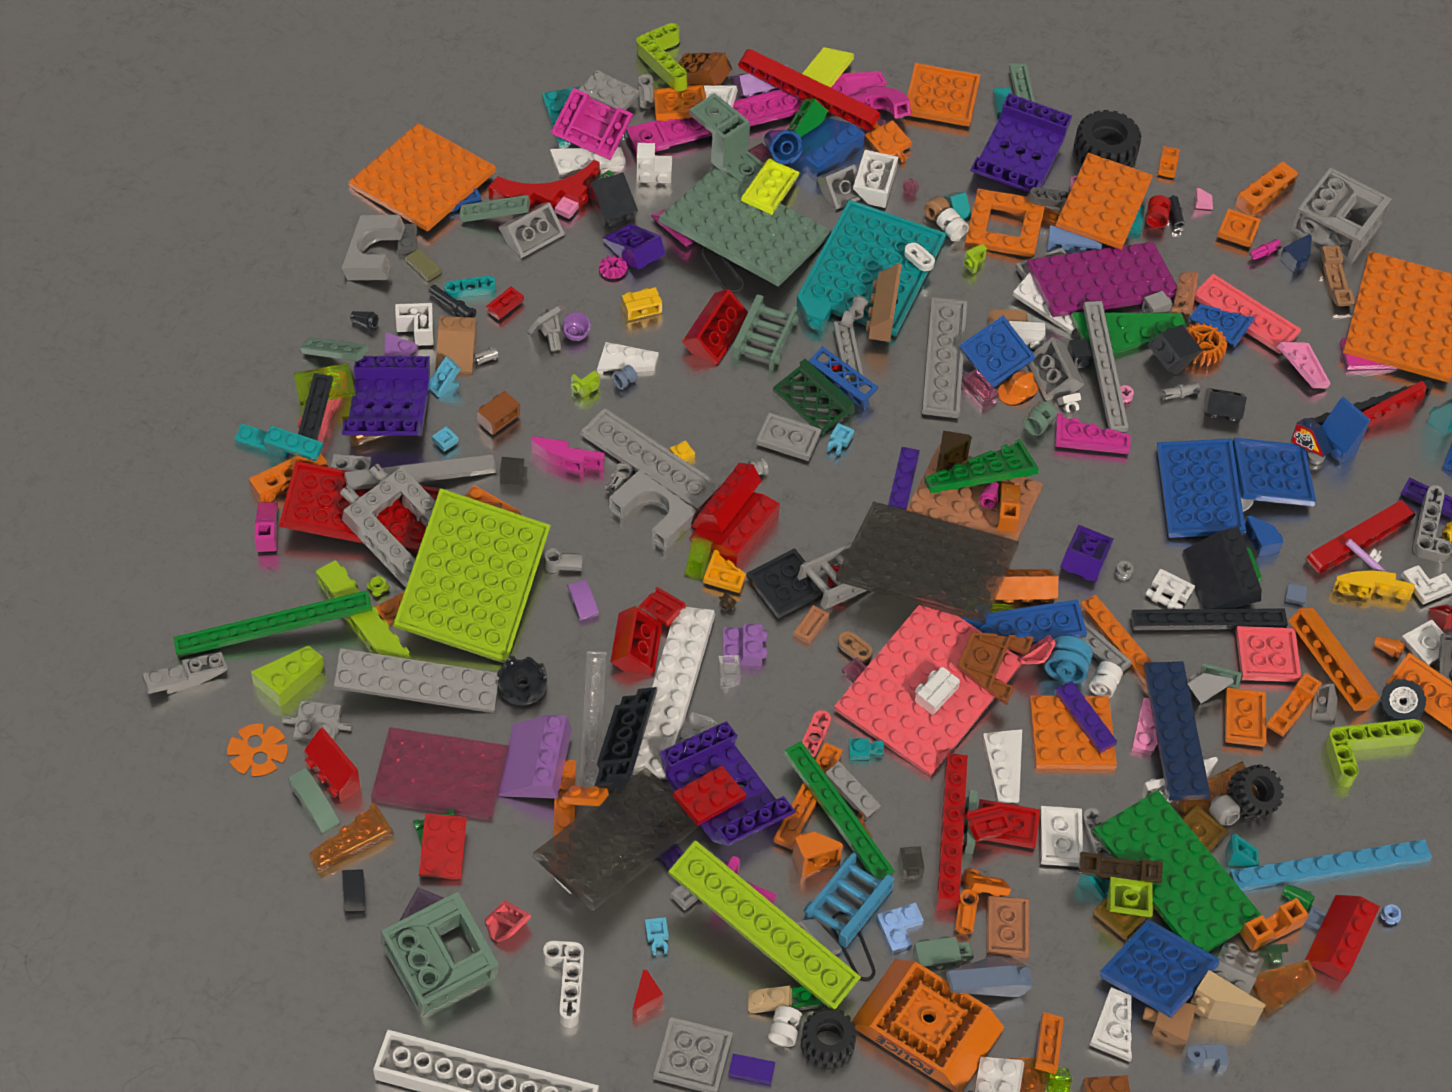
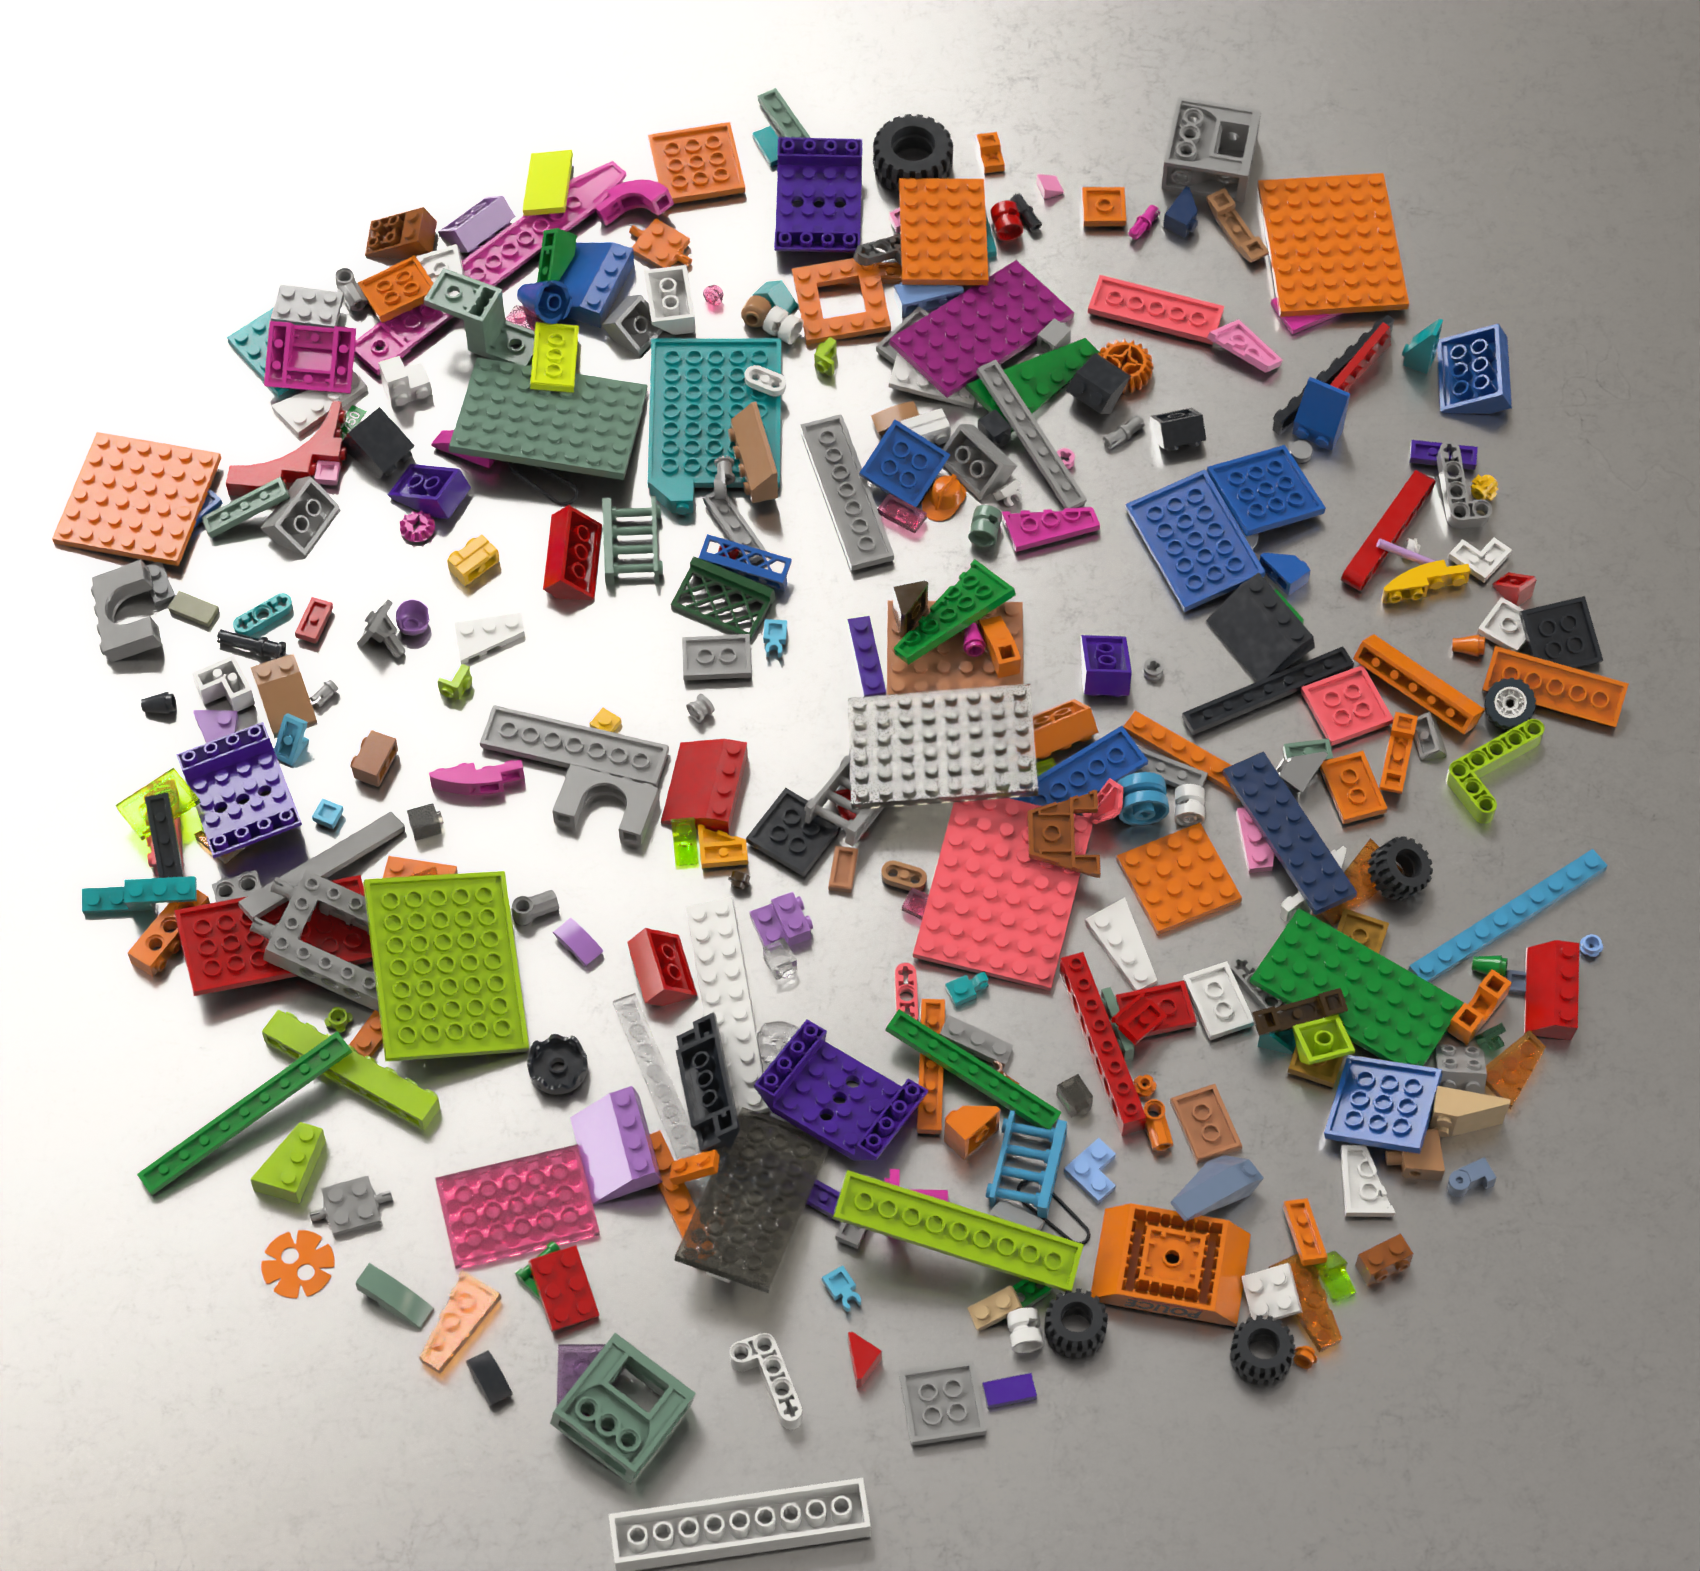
camera: 20 degrees left, 5 degrees up
light grey slope [142,652,227,694] -> none
dark pink slope [254,502,278,552] -> none
sand green plate [300,337,369,361] -> none
red slope [304,727,361,803] -> none
light grey plate [333,648,499,713] -> none
coral slope [485,900,531,942] -> none
light grey connector [604,462,632,495] -> none
sand blue wheel [612,365,638,389] -> none
lime beam [636,23,688,91] -> none
red plate [639,587,686,626] -> none
red plate [672,765,747,826] -> none
red slope [692,463,762,532] -> none
red beam [738,49,880,131] -> none
sand green brick [913,936,974,972] -> none
white brick [915,667,960,715] -> none
orange plate [965,873,1011,896] -> none
dark purple plate [1055,681,1117,754] -> none
white plate [1146,569,1195,609] -> none
nougat plate [1171,271,1199,315] -> none
blue wing [1190,304,1255,348] -> none
light grey head [1209,795,1240,825] -> none
teal slope [1226,834,1259,868] -> none
orange brick [1235,161,1299,216] -> none
sand blue tile [1285,583,1308,606] -> none
slope [1290,418,1332,457] -> none

